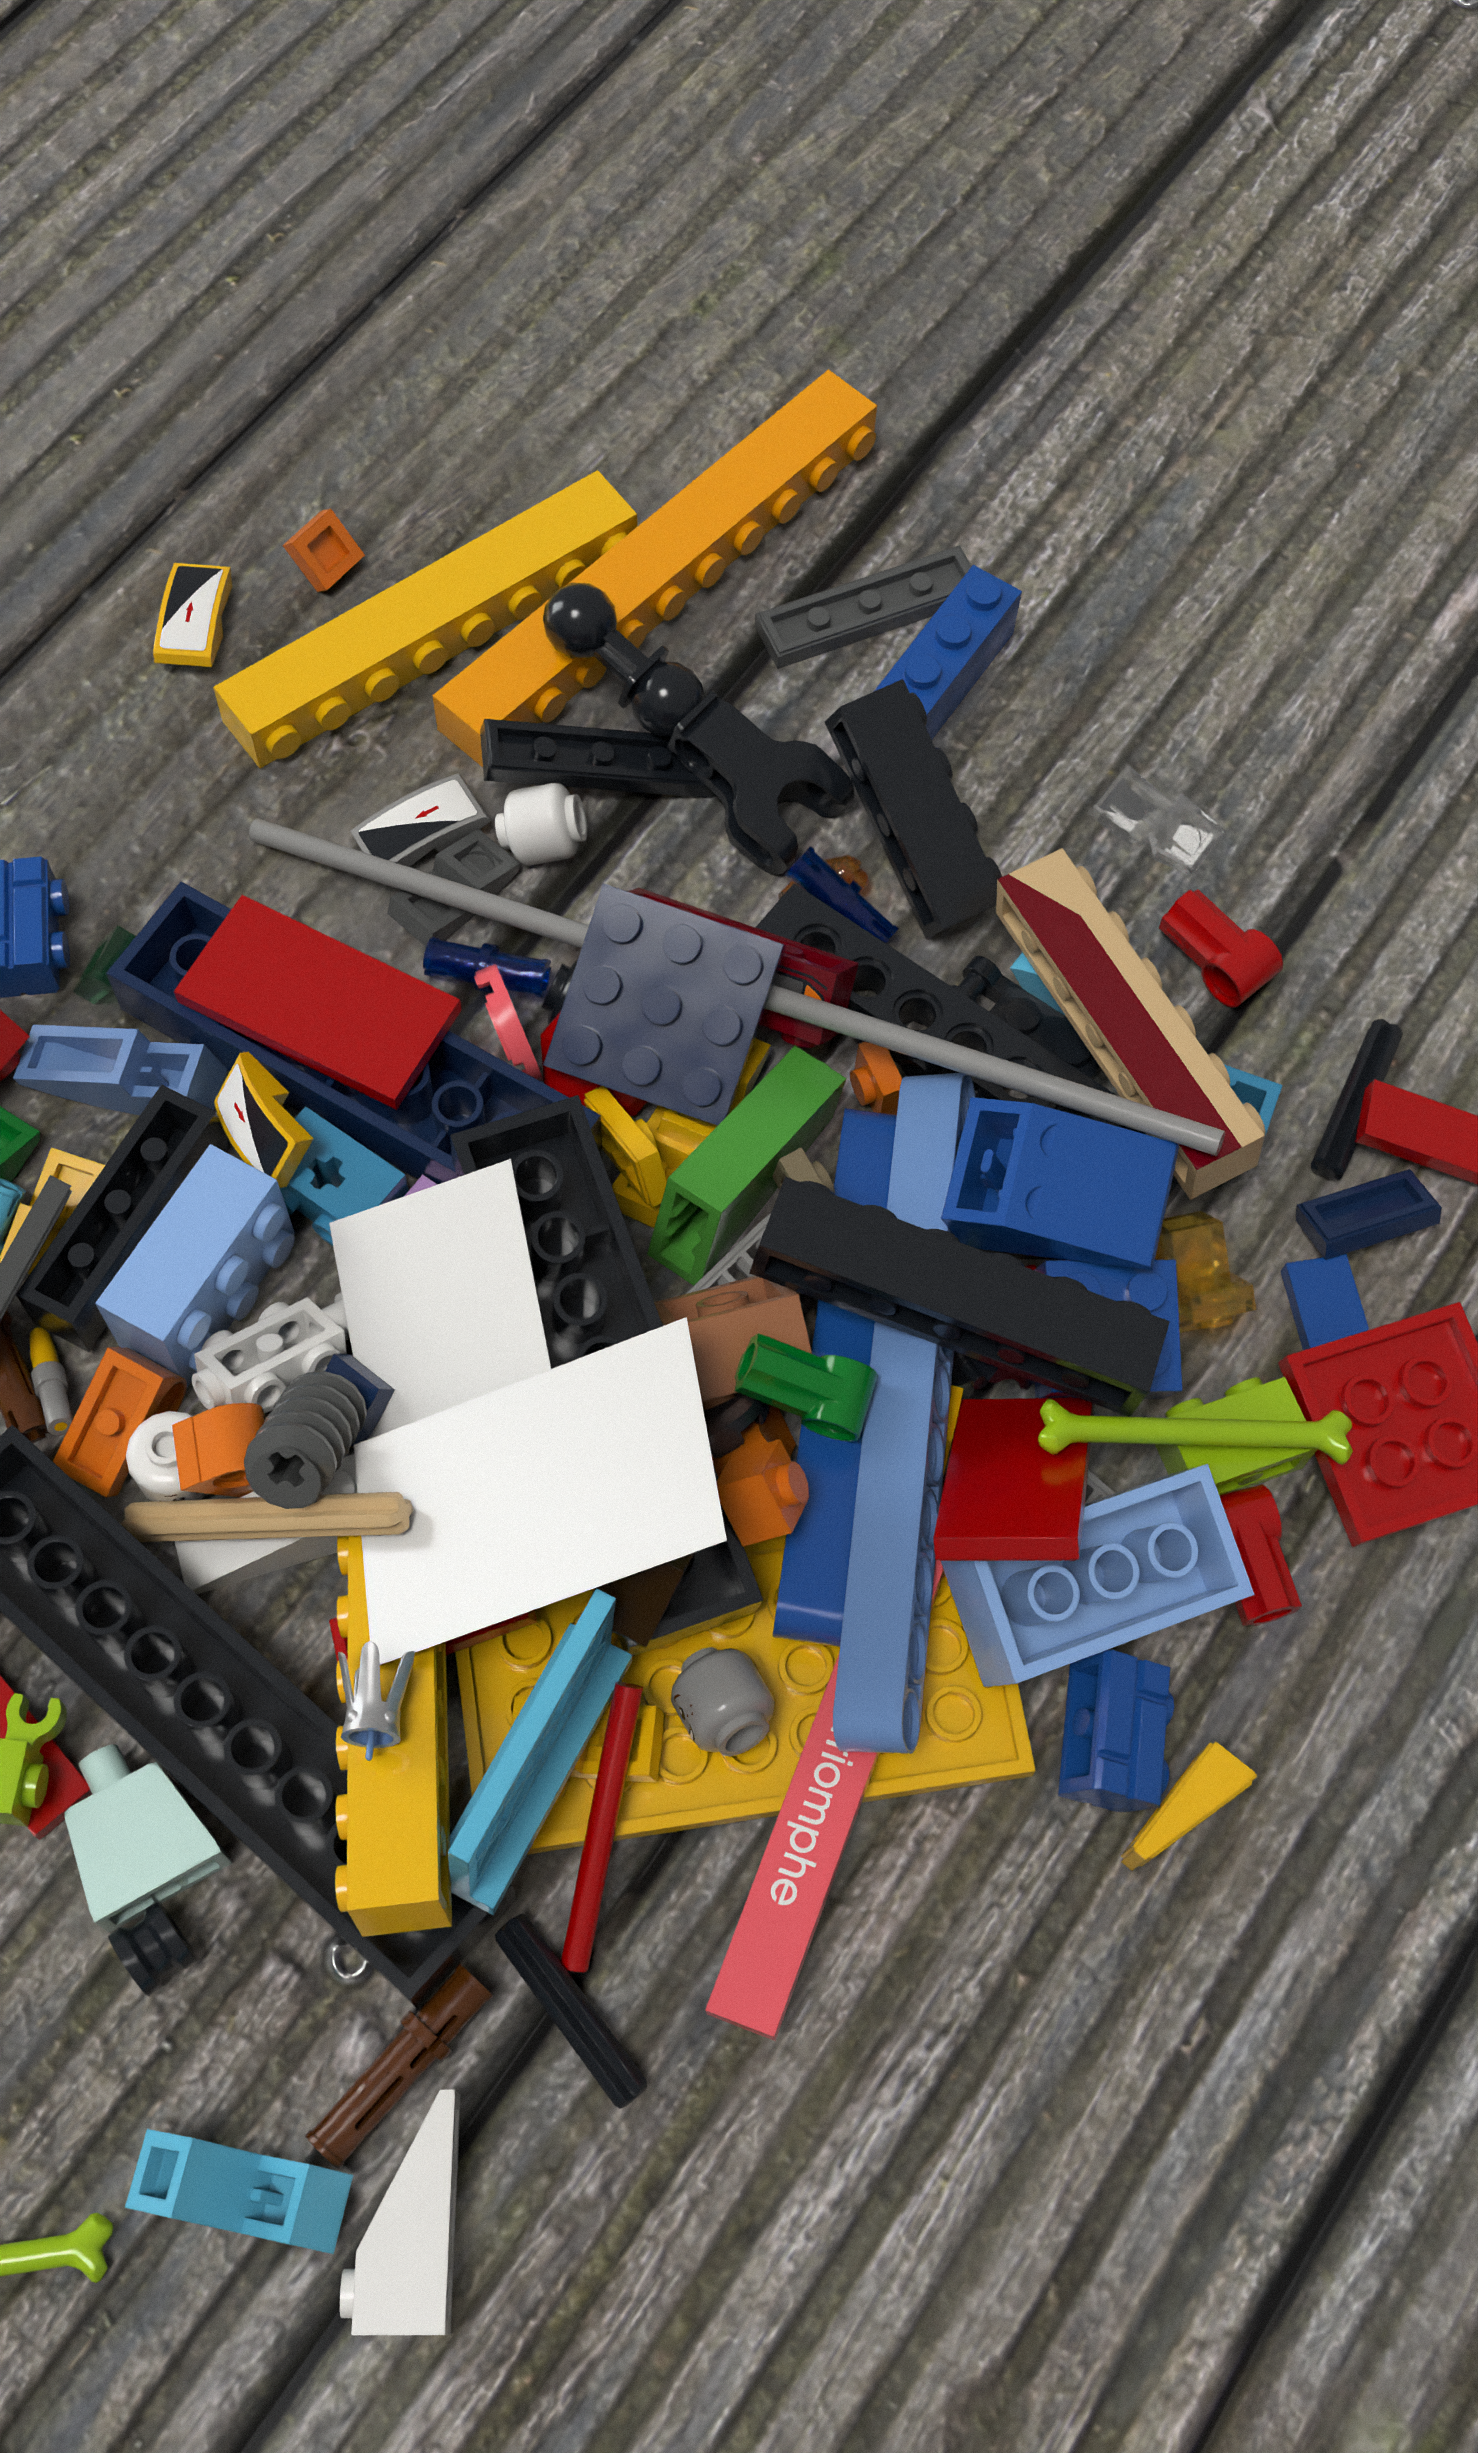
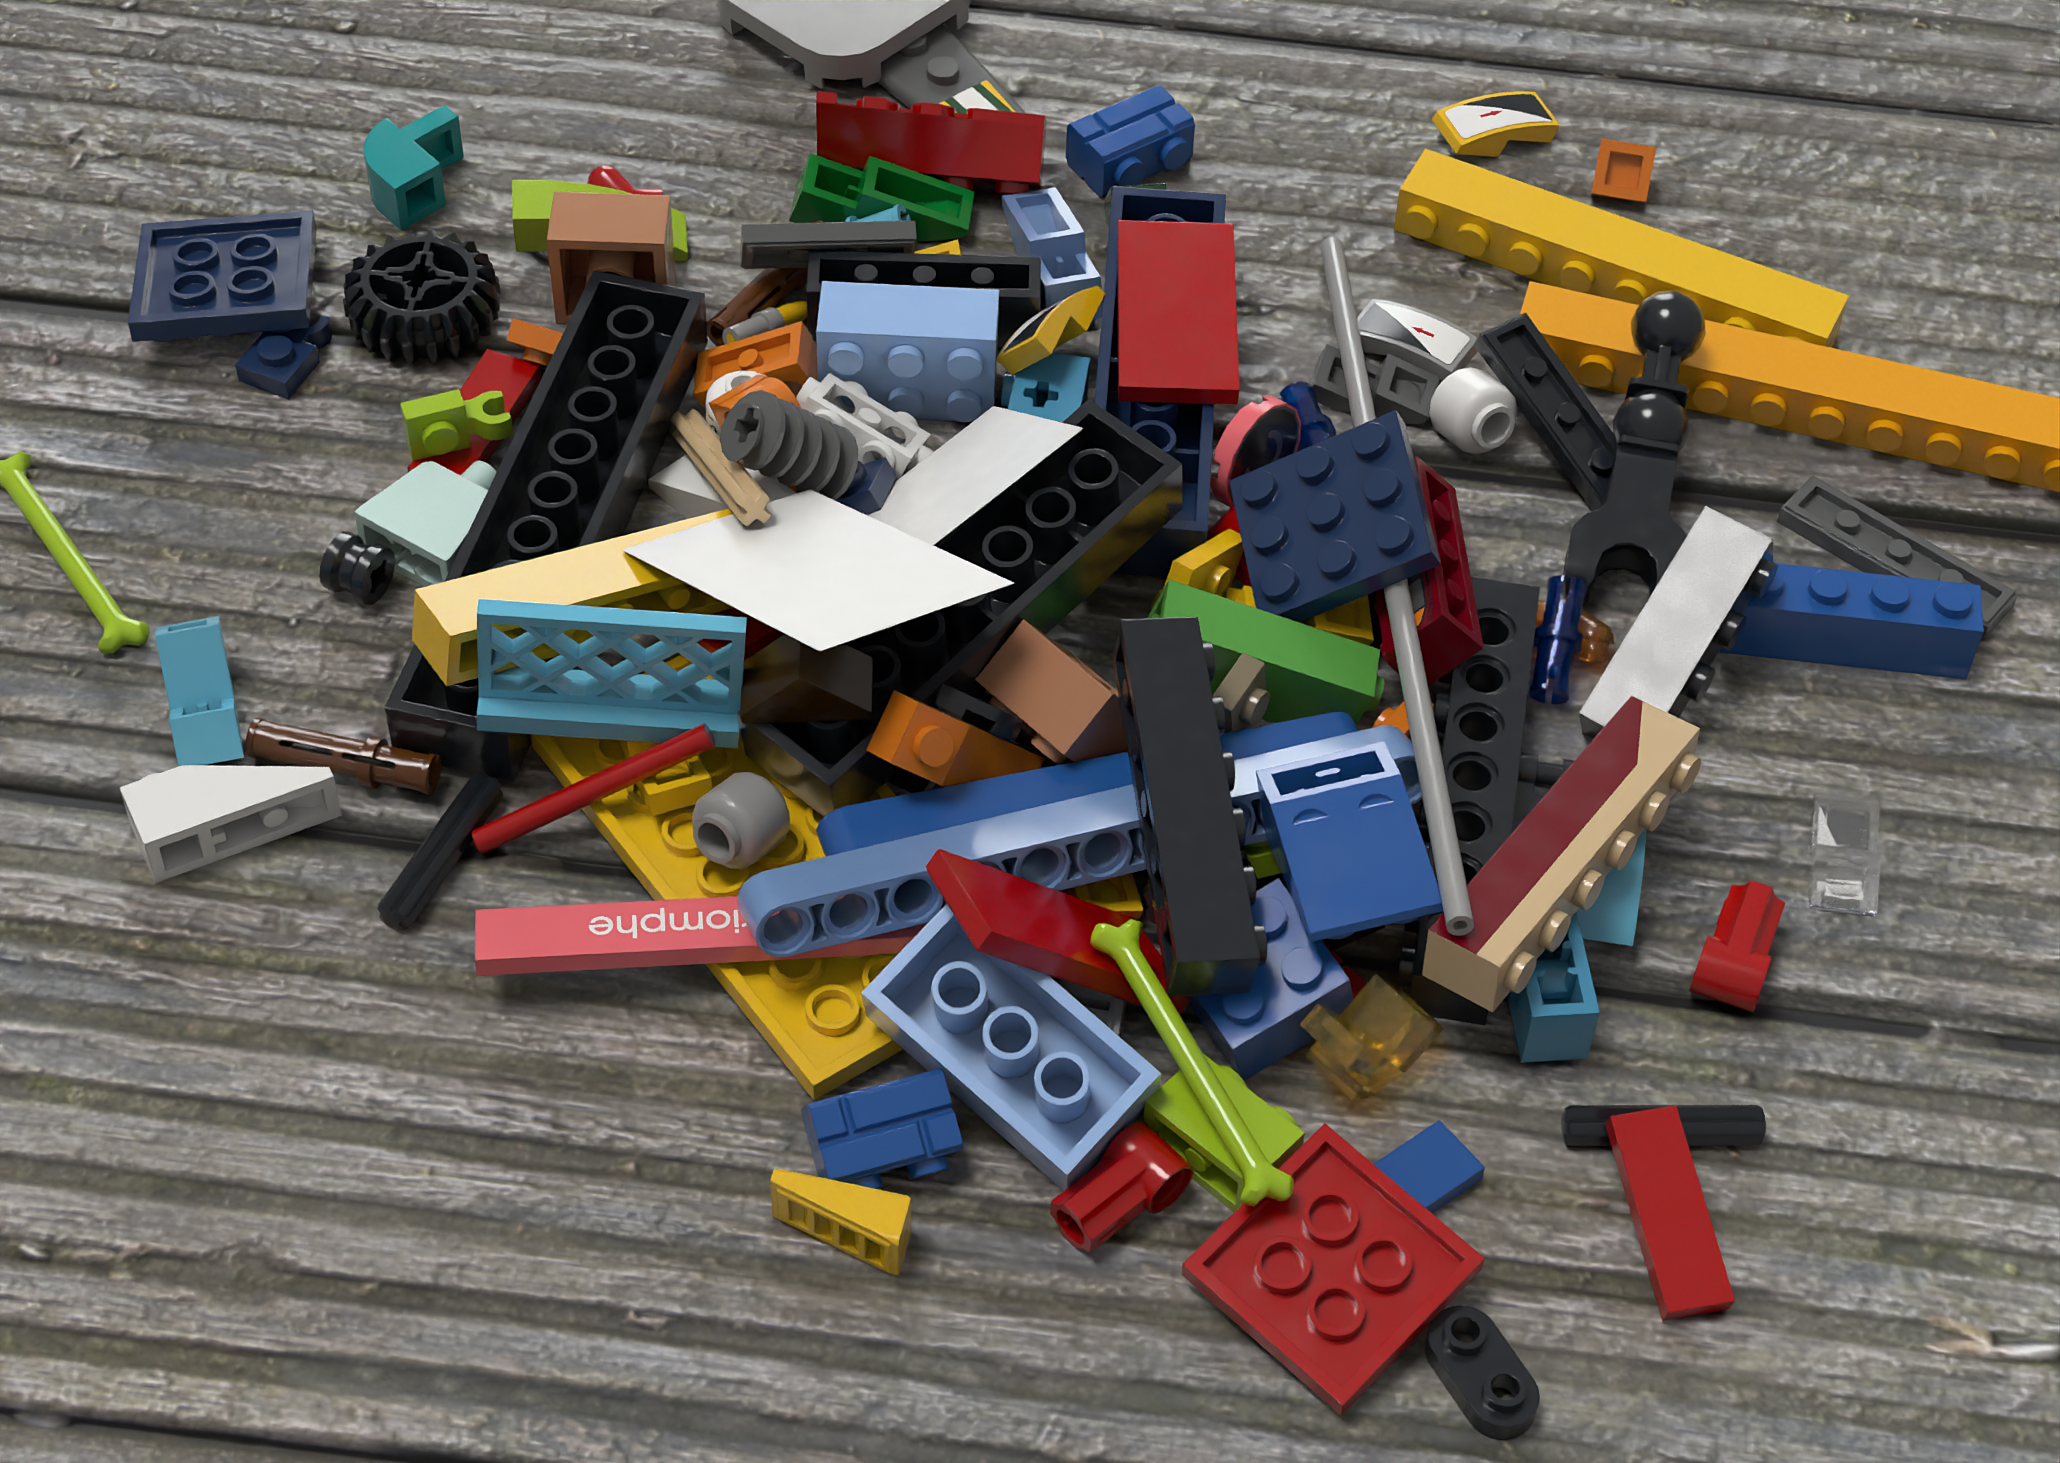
camera: 65 degrees right, 15 degrees down
flat silver piece [338,1641,415,1761] -> none
green piece [734,1333,878,1442] -> none
dark blue tile [1296,1169,1442,1260] -> none

